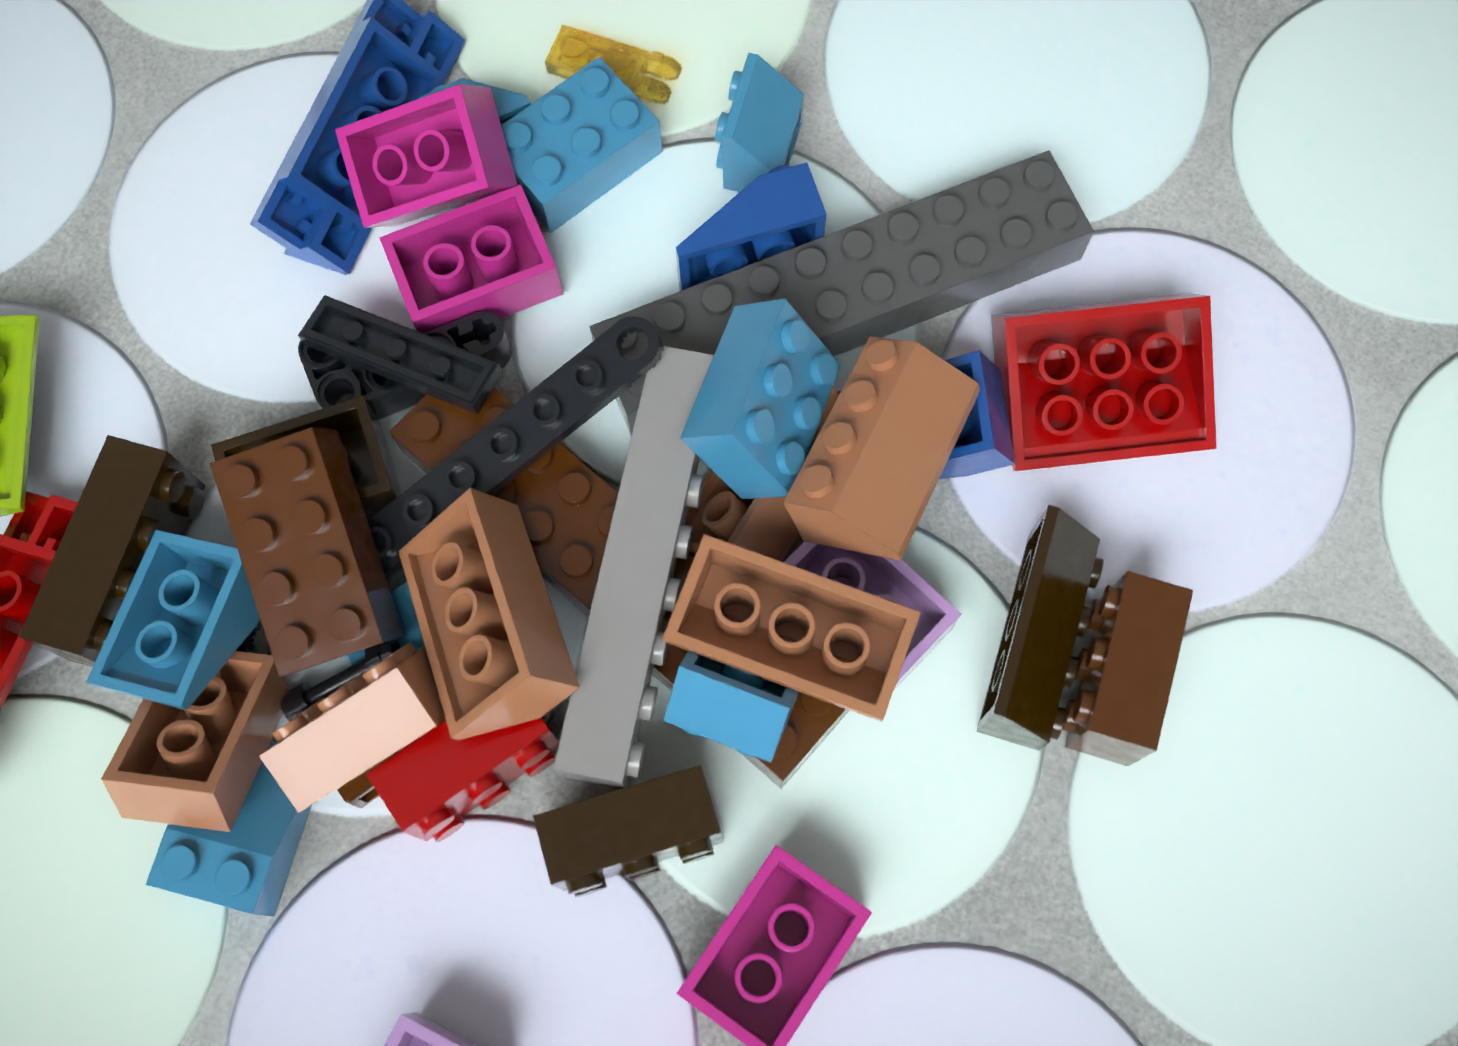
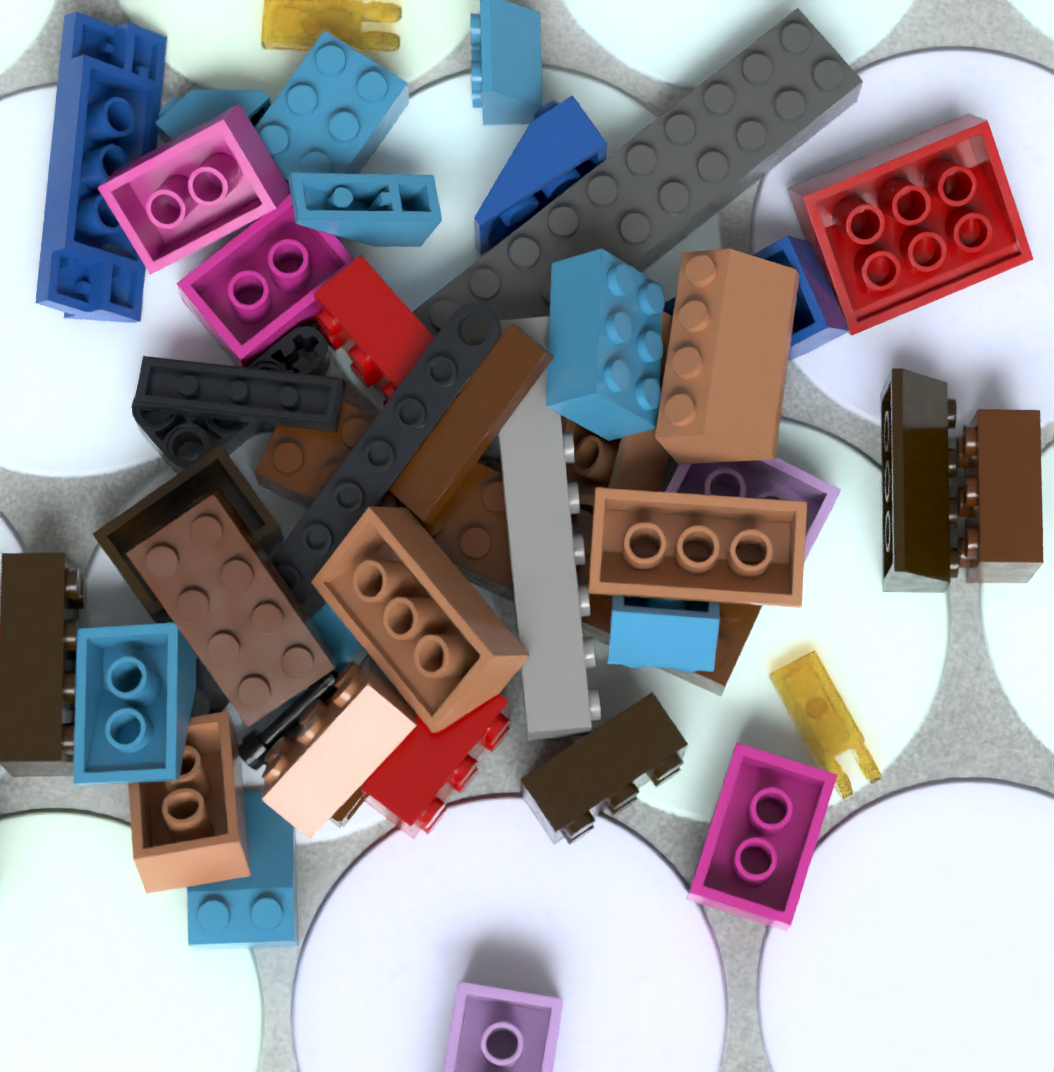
camera: 20 degrees left, 5 degrees up
none -> dark azure slope [288,173,442,247]
none -> red brick [314,255,435,406]
none -> reddish brown tile [389,323,555,524]
none -> clear yellow hinge [768,650,882,799]

